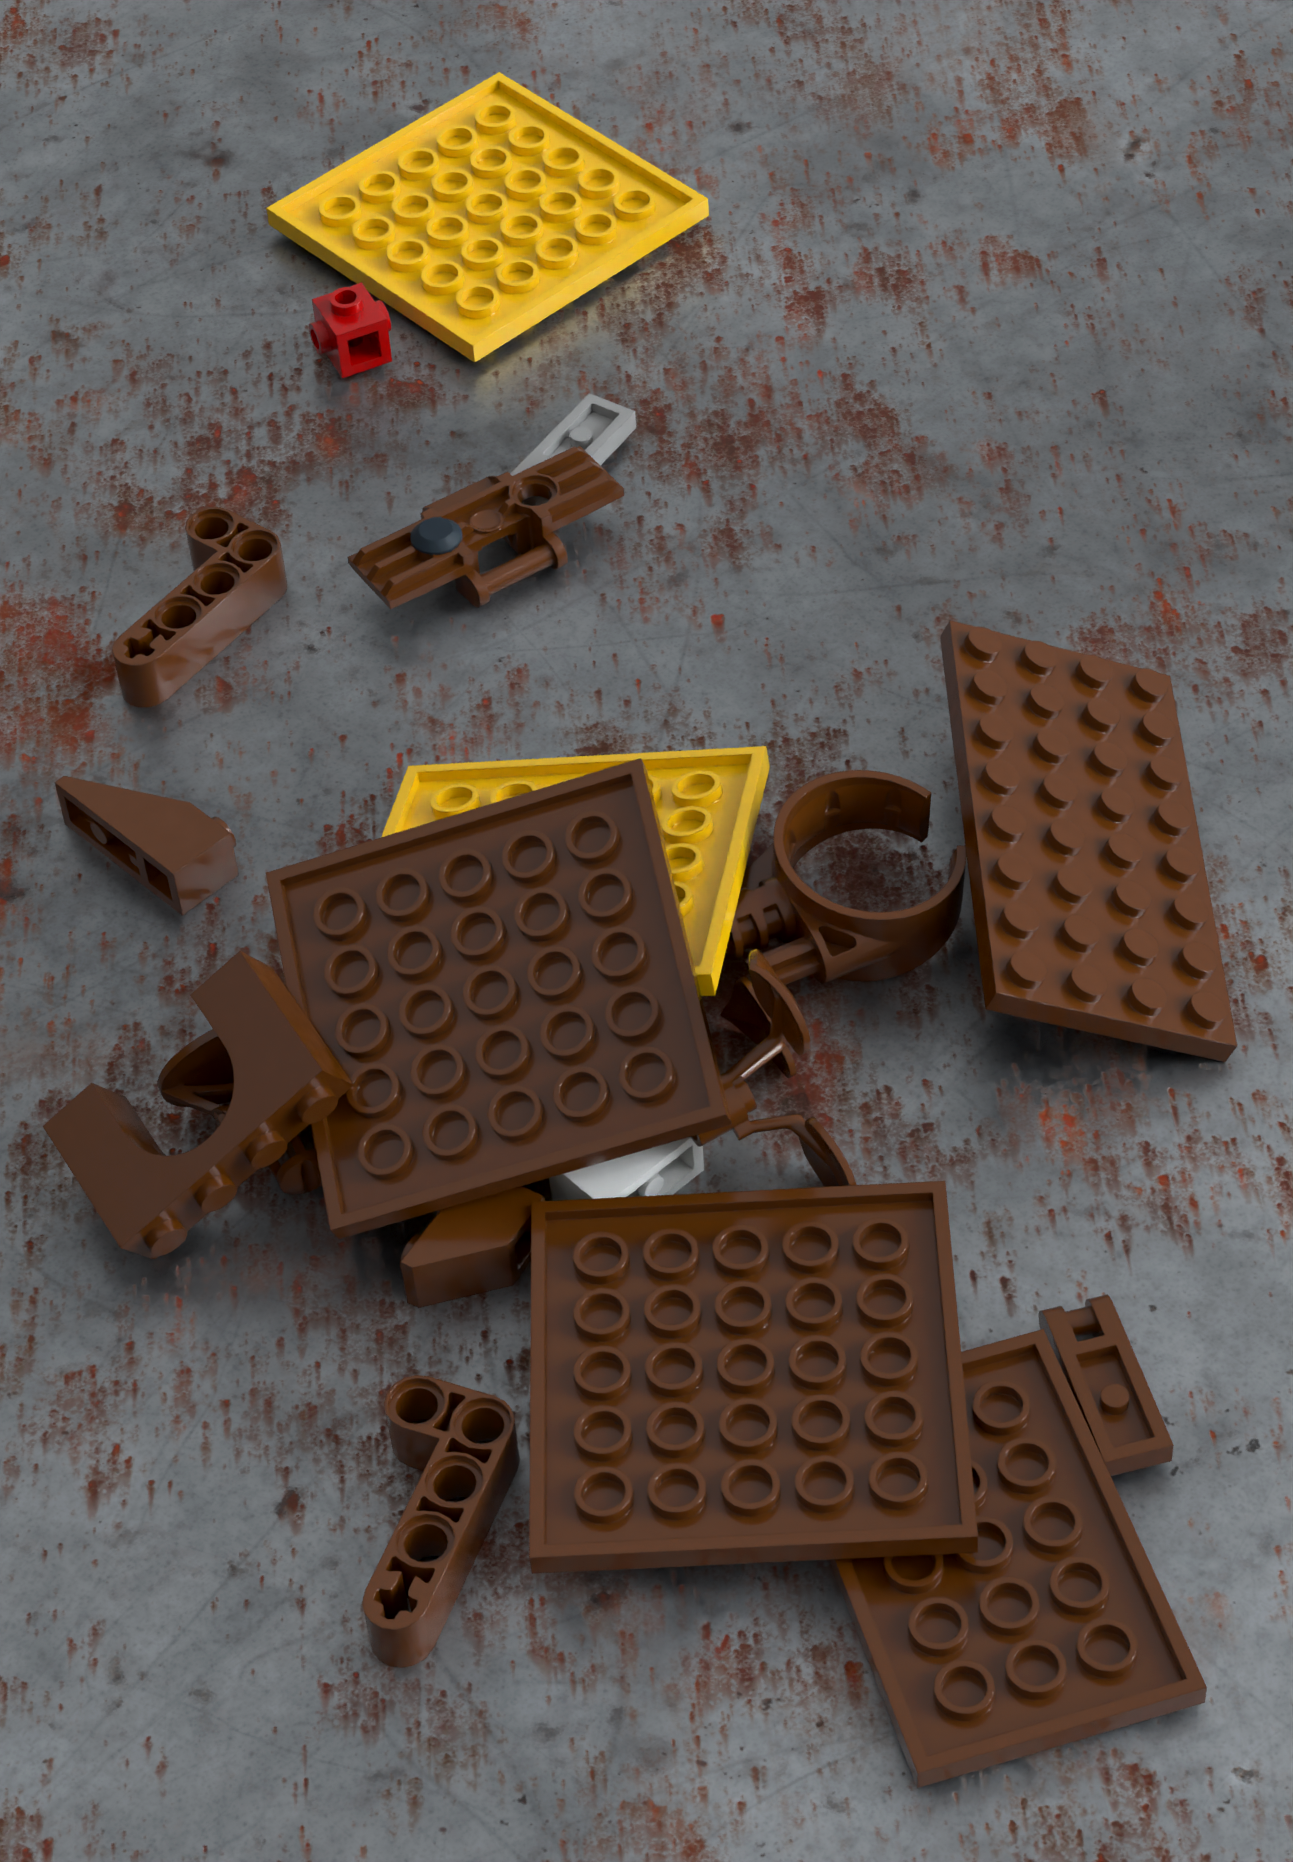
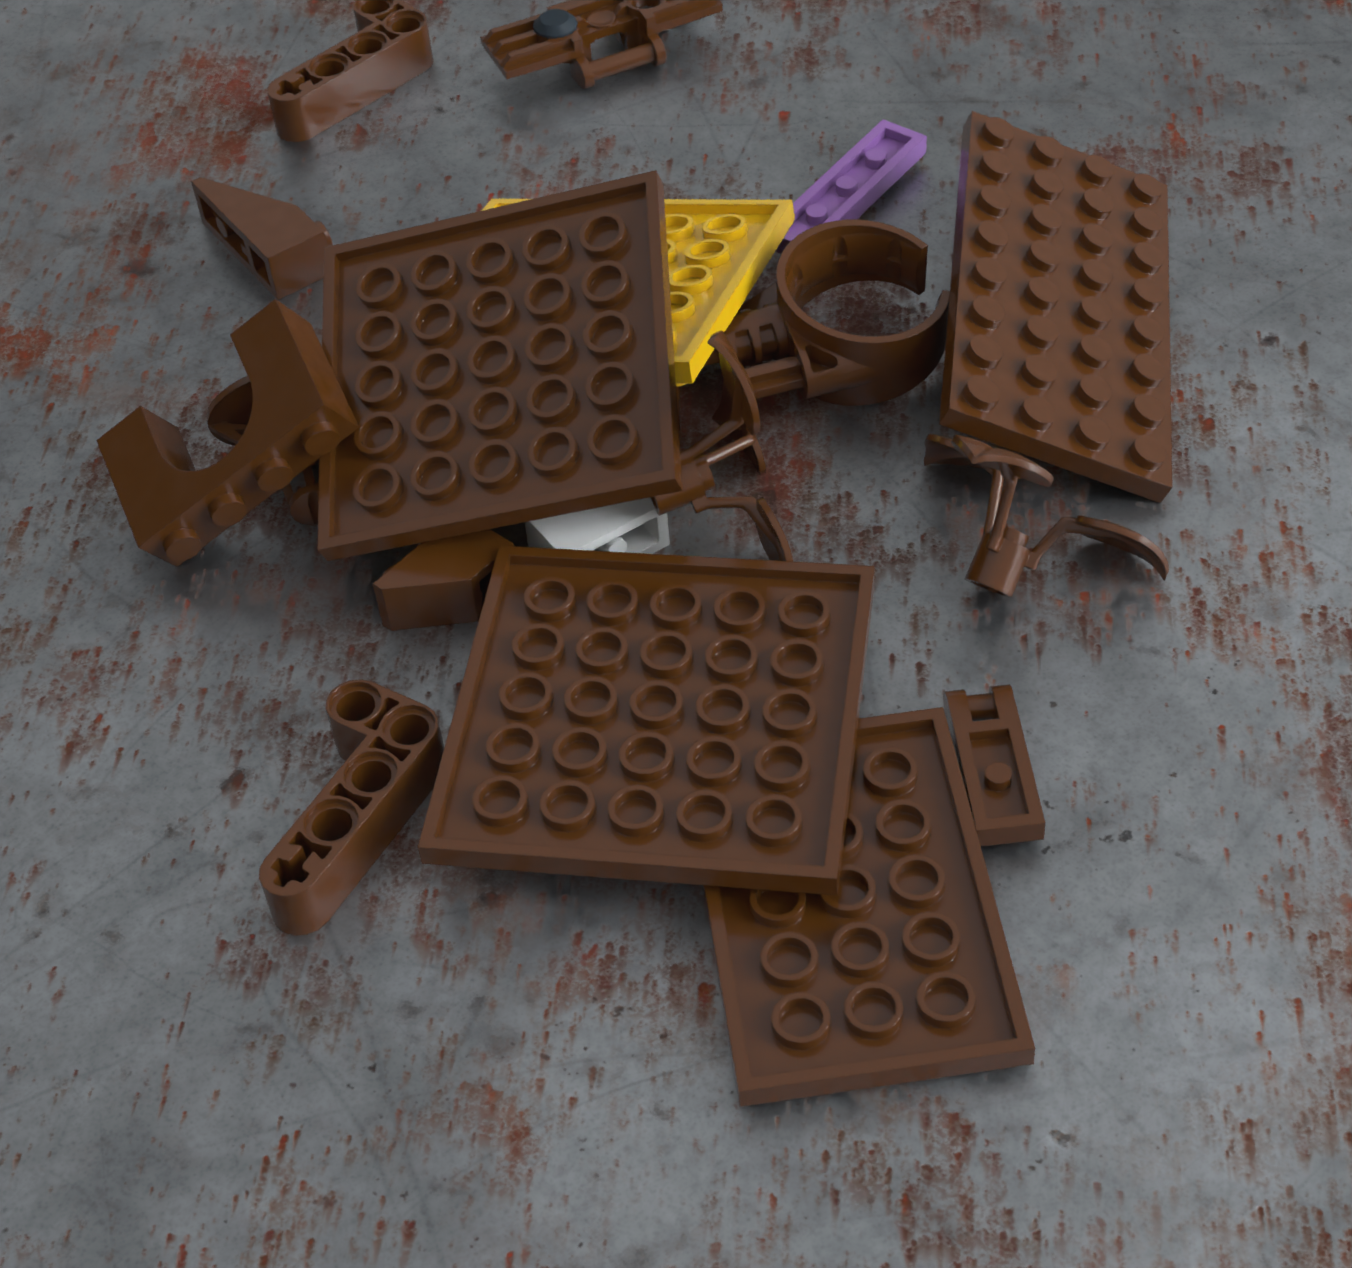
camera: 10 degrees right, 0 degrees up
none -> medium lavender plate [775,119,927,254]
none -> reddish brown plant [924,434,1169,598]

